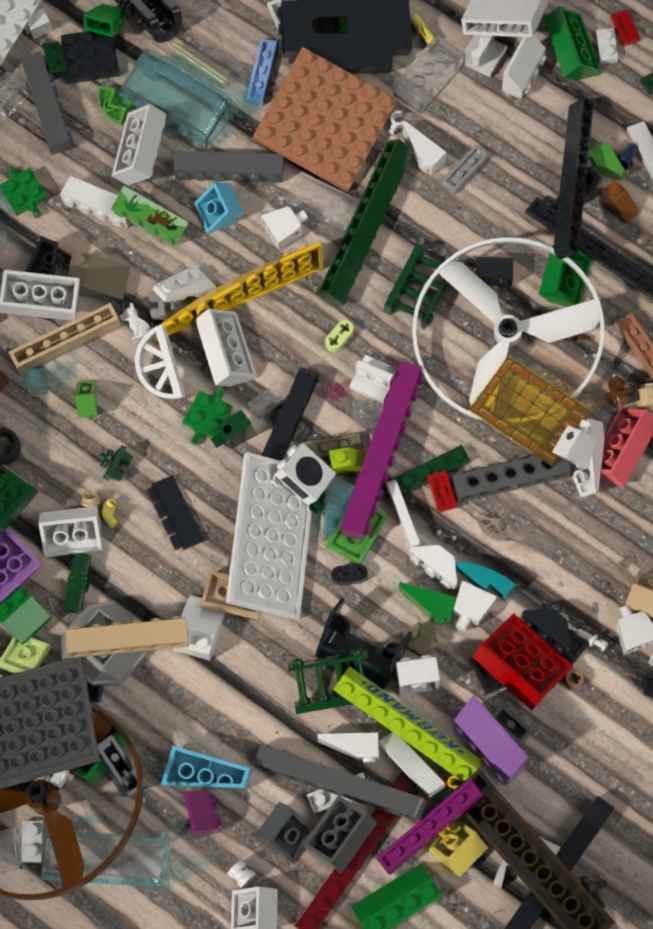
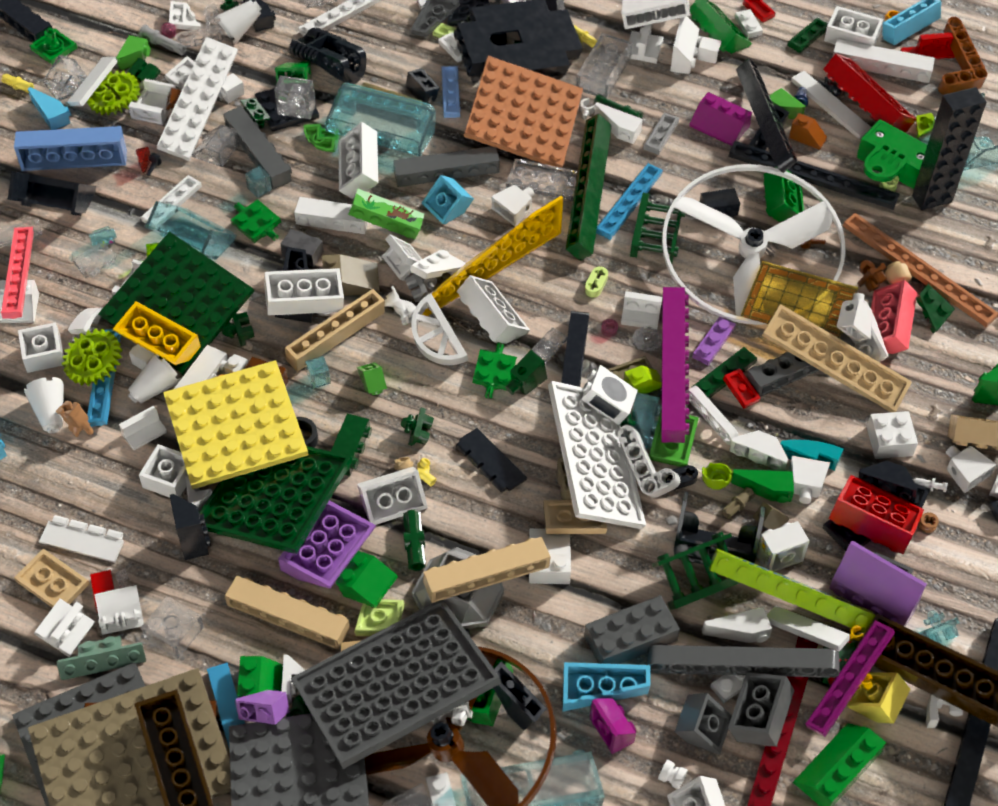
camera: 20 degrees left, 15 degrees down
none -> clear light blue brick [245,166,272,198]
none -> clear brick [275,76,316,119]
none -> flat silver brick [280,229,324,267]
none -> dark green brick [331,413,372,476]
none -> white bracket [382,234,422,281]
none -> black hinge [405,68,440,106]
none -> dark grey brick [584,595,680,664]
none -> dark green pin [594,94,643,119]
none -> dark azure tile [596,163,663,240]
none -> white beam [618,425,680,498]
none -> magenta slope [689,92,752,146]
none -> medium lavender plate [692,316,736,366]
none -> white panel [697,37,721,64]
none -> lime hair [702,463,732,490]
none -> dark tan axle [722,487,755,519]
none -> tan plate [762,304,912,412]
none -> white brick [867,411,918,459]
none -> clear light blue hips [919,610,960,643]

